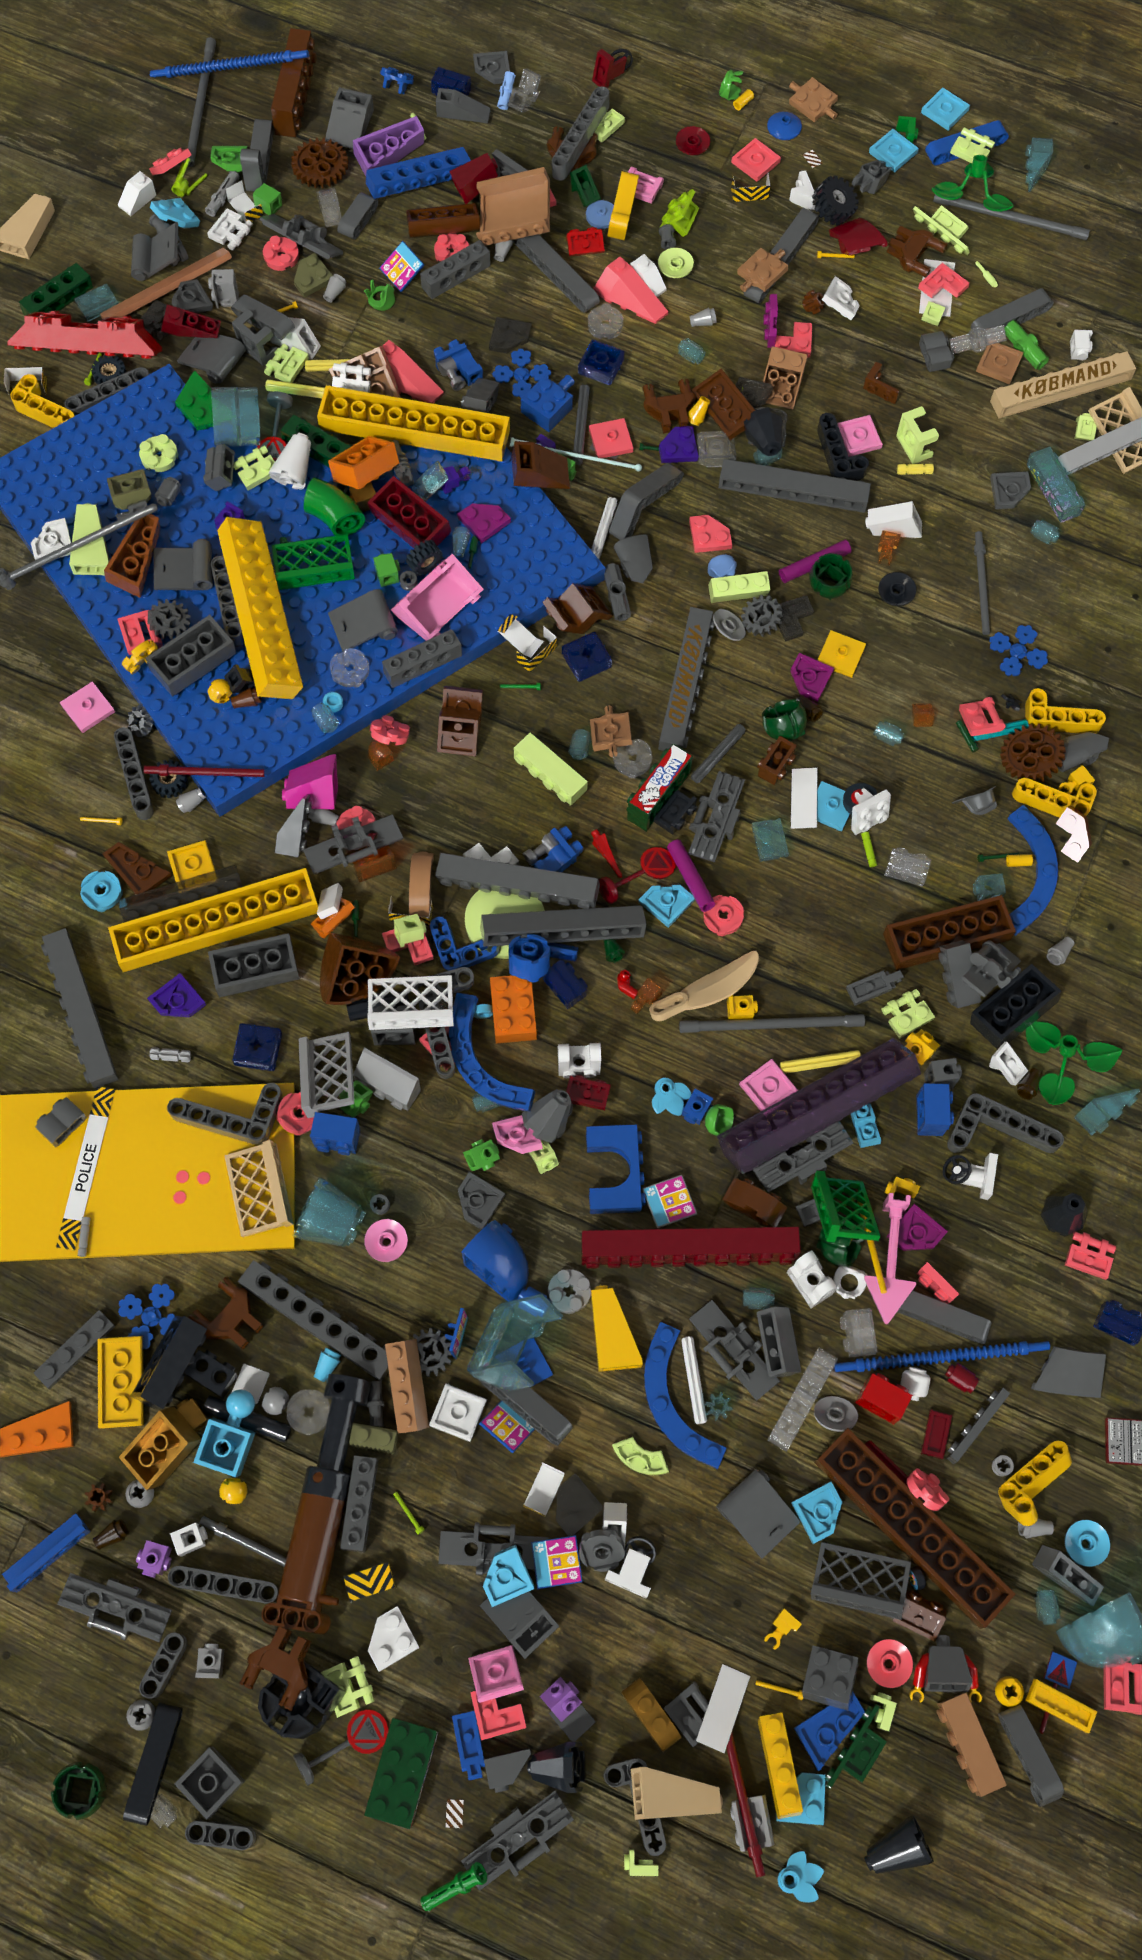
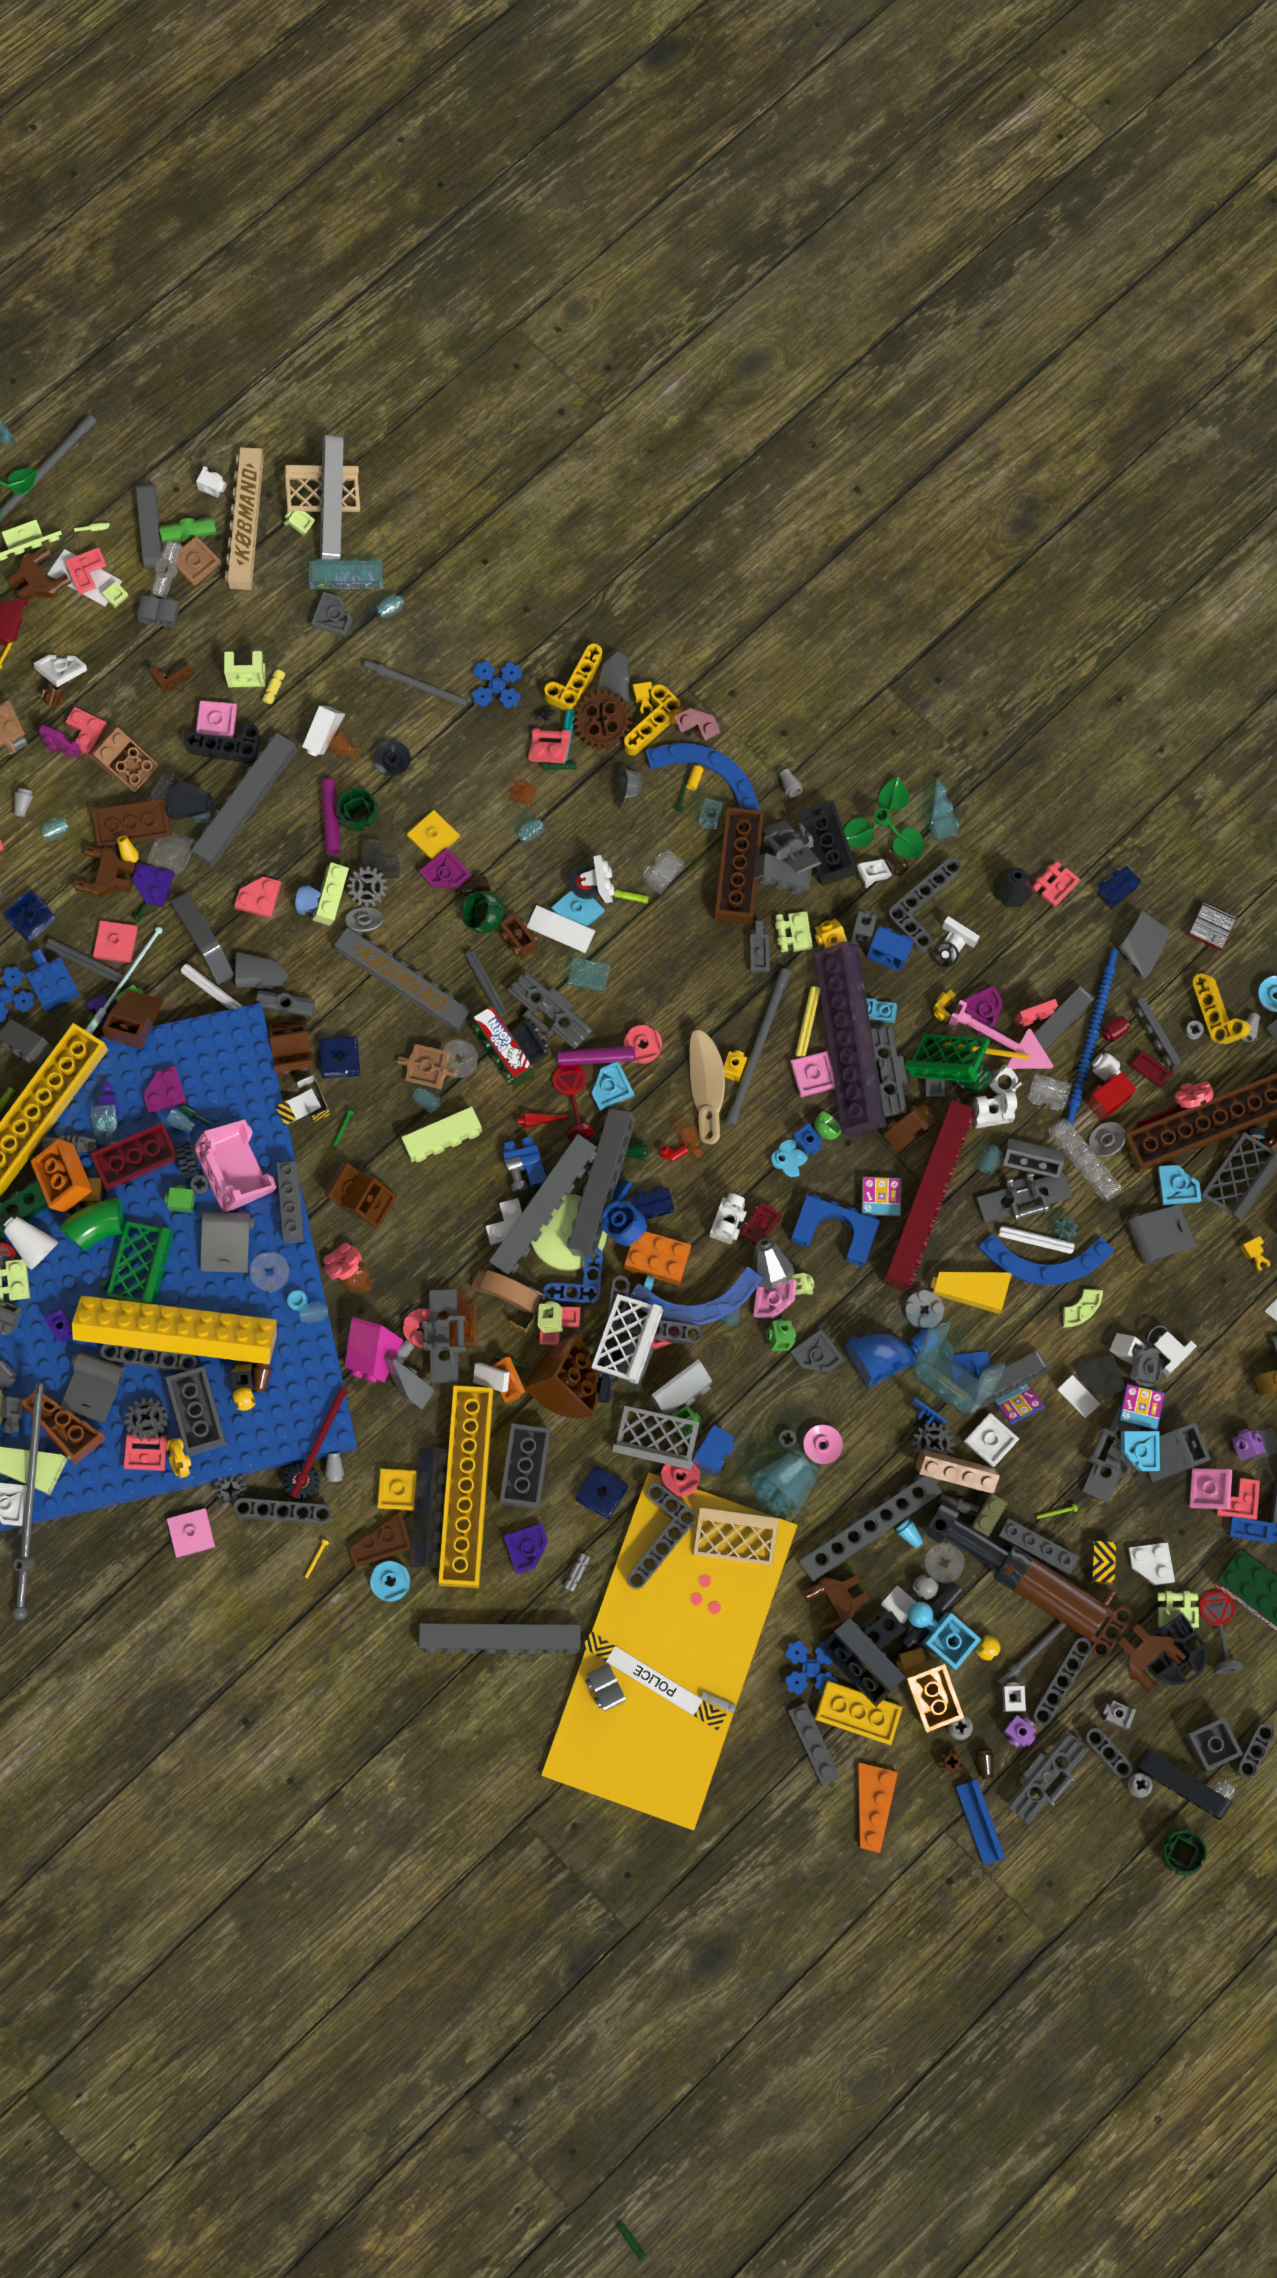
camera: 70 degrees left, 5 degrees up
clear smoke plate [735,377,773,409] -> none

